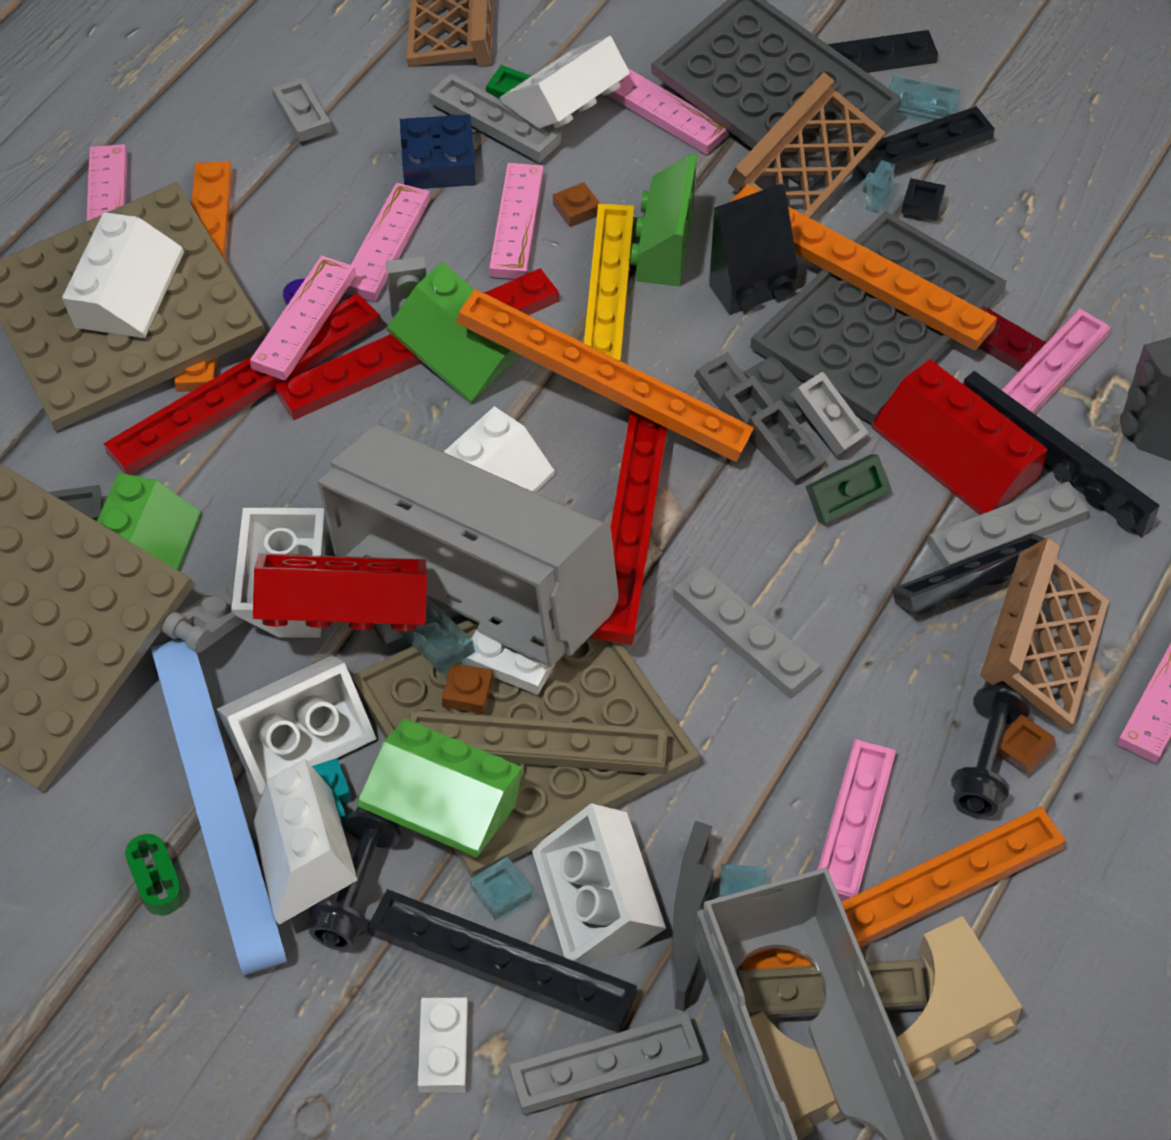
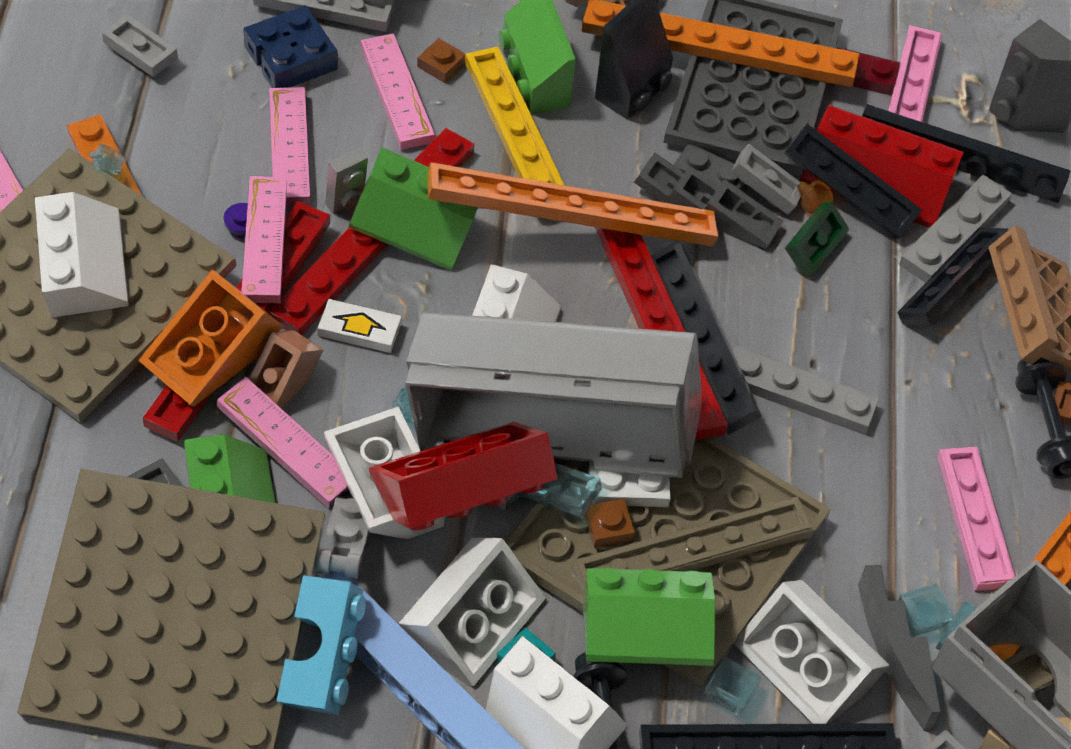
camera: 30 degrees left, 0 degrees up
none -> clear light blue plate [89,144,125,175]
none -> orange slope [138,269,284,407]
none -> bright pink tile [217,377,349,508]
none -> nougat slope [249,330,324,409]
none -> medium azure arch [276,575,366,716]
none -> white tile [318,299,402,353]
none -> black plate [651,240,762,435]
none -> black plate [784,124,922,240]
none -> clear orange plate [797,181,833,214]

